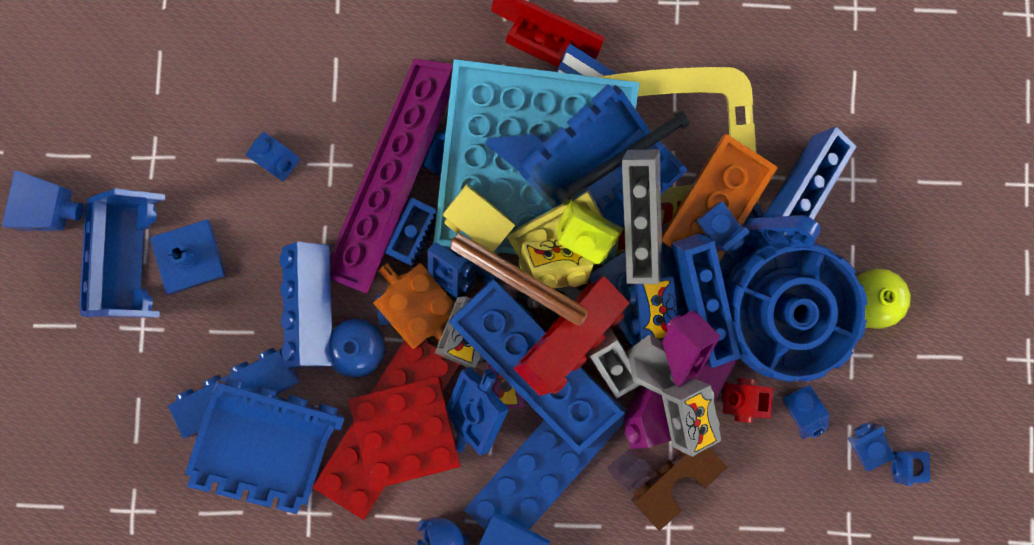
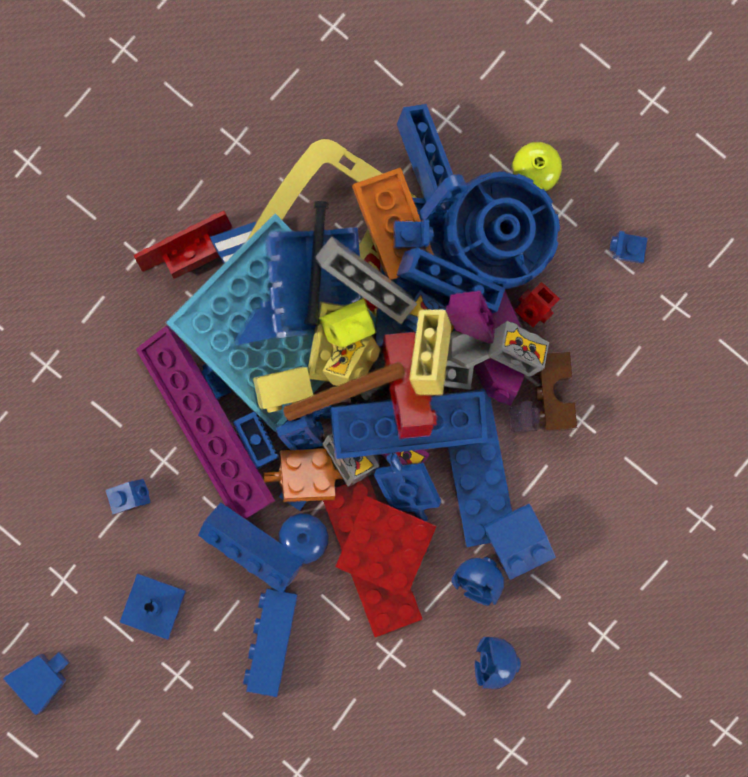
camera: 60 degrees left, 0 degrees up
blue windscreen [79,188,165,318] -> none
blue hinge [185,377,344,514] -> none
blue bracket [783,385,830,439] -> none
blue bracket [891,451,930,486] -> none
none -> light yellow brick [410,310,451,395]

